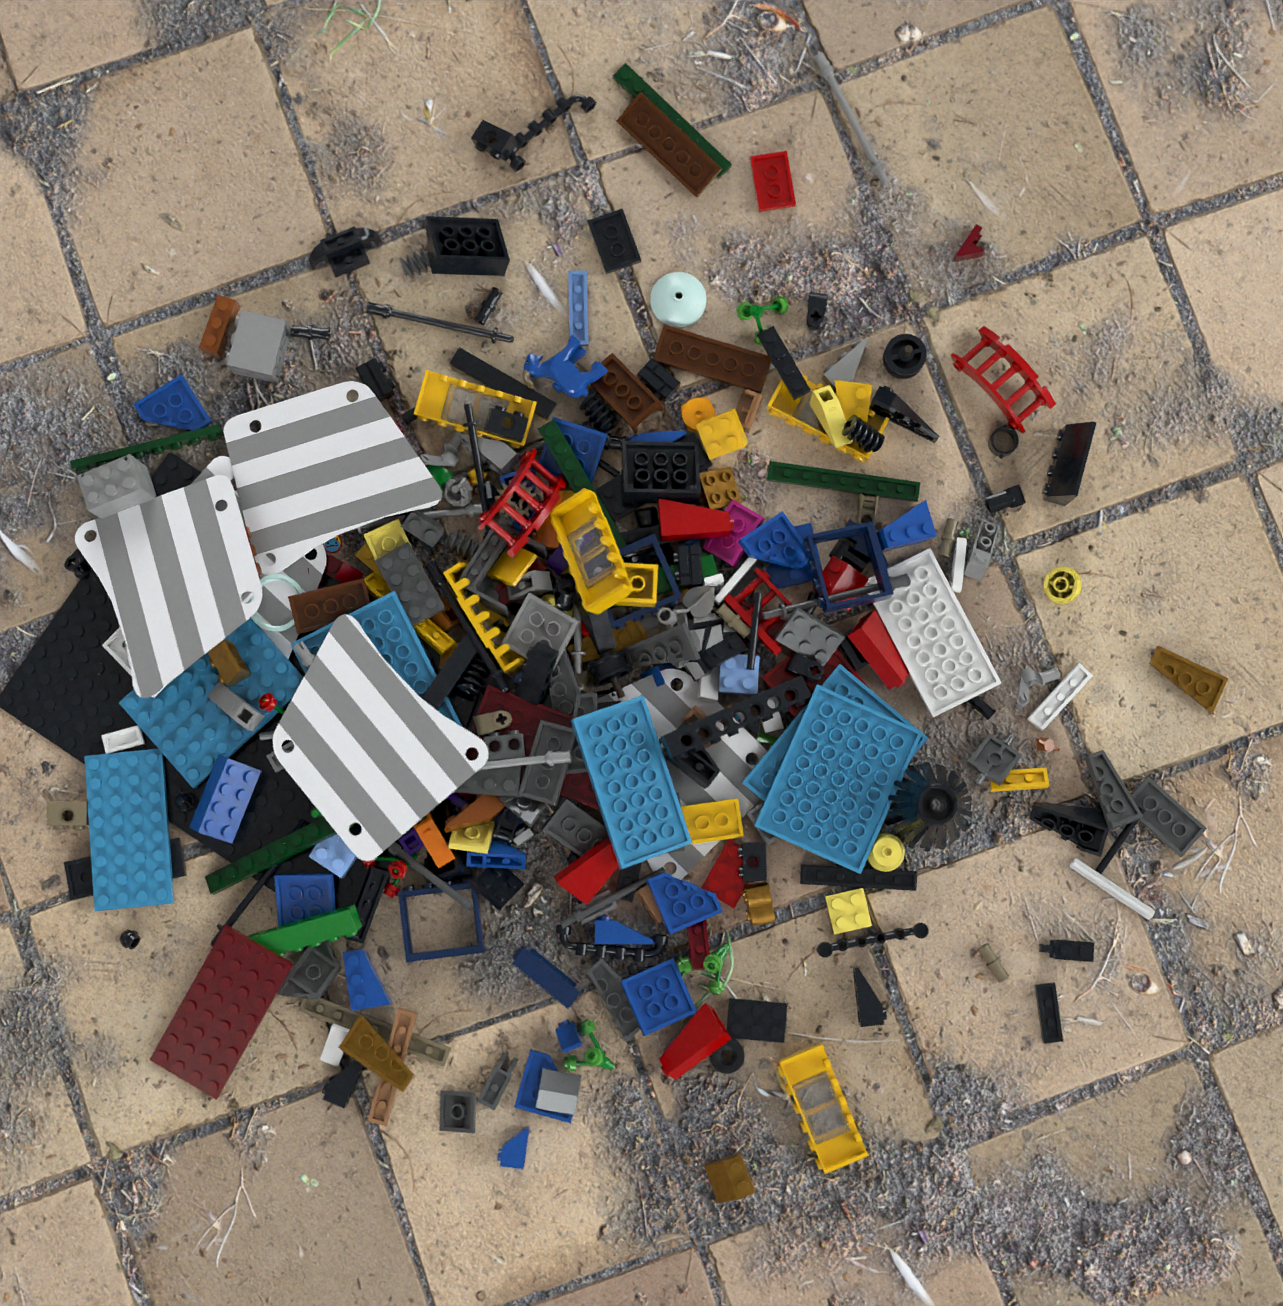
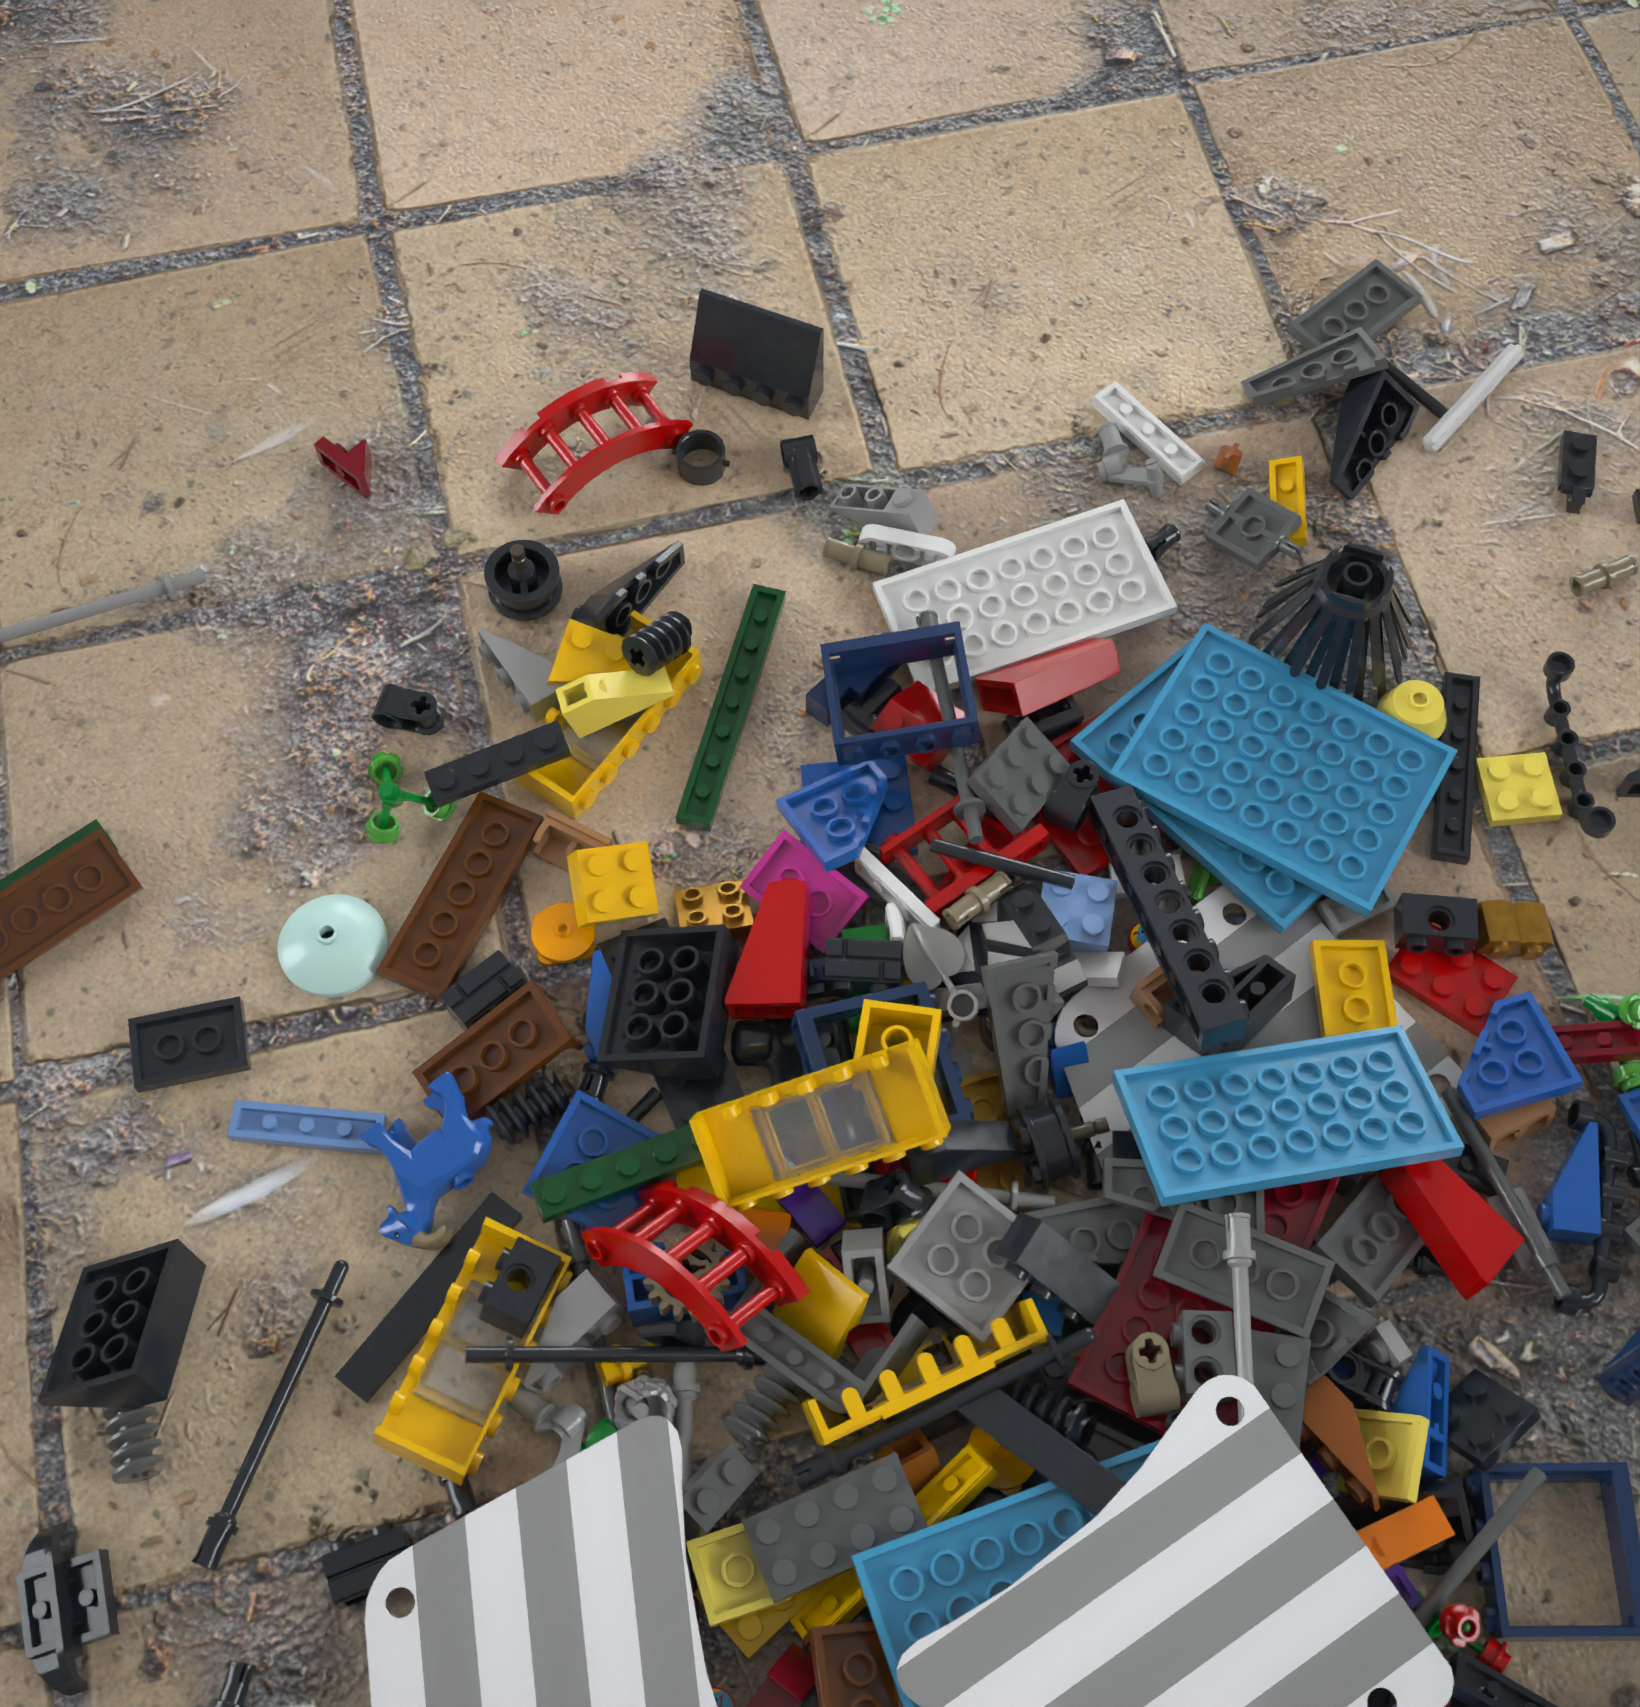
camera: 80 degrees left, 20 degrees down
black pin [474,287,503,325] -> none
red plate [750,151,796,212] -> none
dark tan piece [856,493,879,525] -> none
blue wedge [877,500,937,552] -> none
light yellow cone [1044,566,1082,604] -> none
pearl gold wing [1149,646,1228,713] -> none

